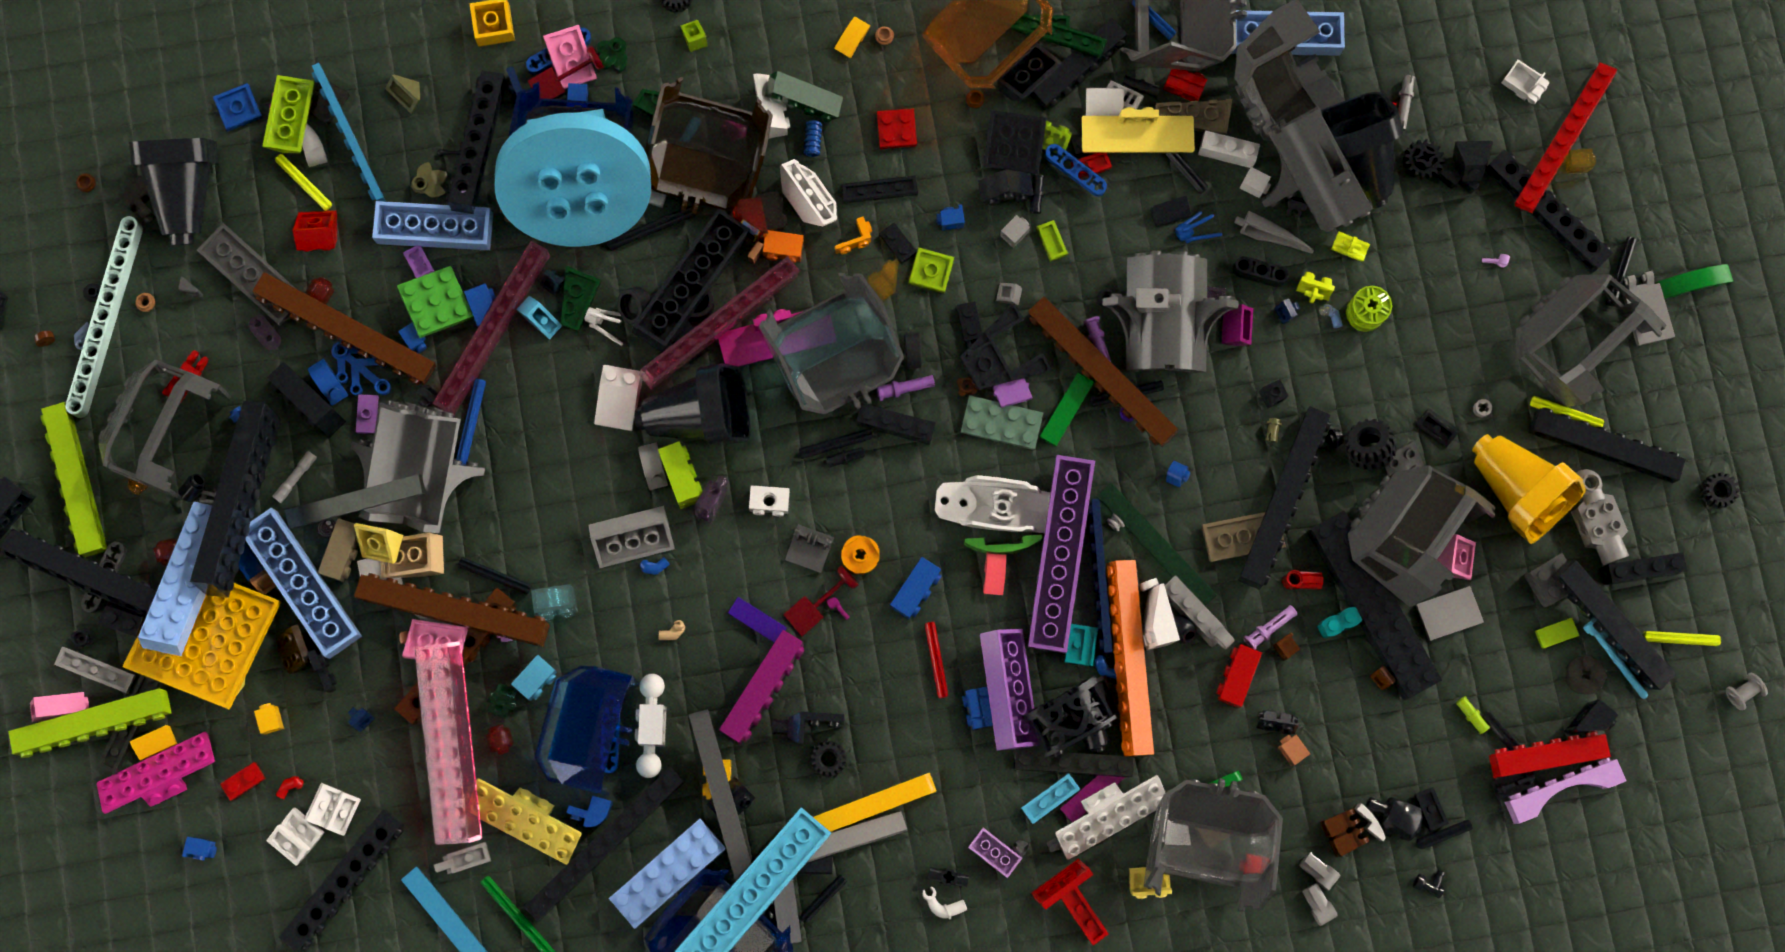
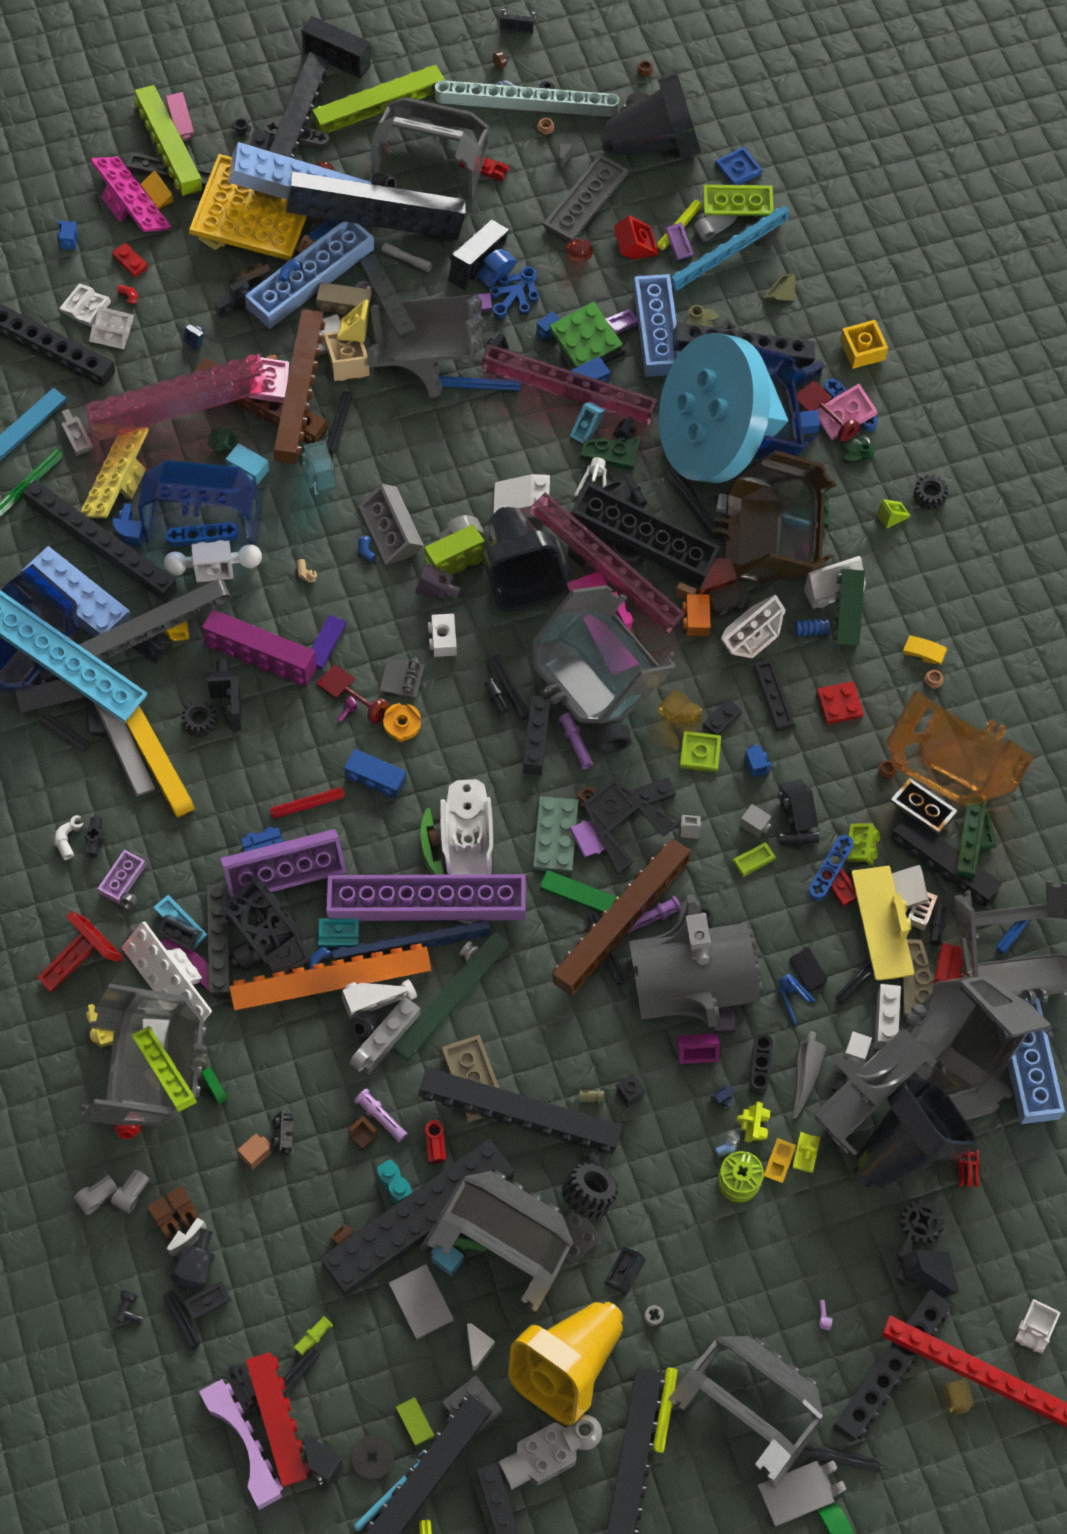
camera: 85 degrees right, 15 degrees down
light grey plate [54,647,136,694] -> none
clear purple plate [249,315,281,350] -> none
reddish brown brick [252,272,436,386] -> none
yellow brick [254,703,284,735] -> none
clear red head [485,724,514,755] -> none
light orange bracket [834,216,872,255] -> none
black plate [983,110,1047,174] -> none
coral slope [983,552,1006,595] -> none
blue plate [1166,461,1190,488] -> none
red brick [1216,644,1262,708] -> none
light grey pin [1398,75,1415,132] -> none
bright pink slope [1436,534,1476,580] -> none
none -> lime plate [132,1026,197,1112]
none -> black slope [157,914,203,951]
none -> blue arm [279,259,300,282]
none -> reddish brown tile [427,828,440,849]
none -> white slope [467,1323,495,1371]
none -> black axle [622,474,647,508]
none -> medium lavender plate [665,222,694,261]
none -> yellow slope [764,1138,796,1183]

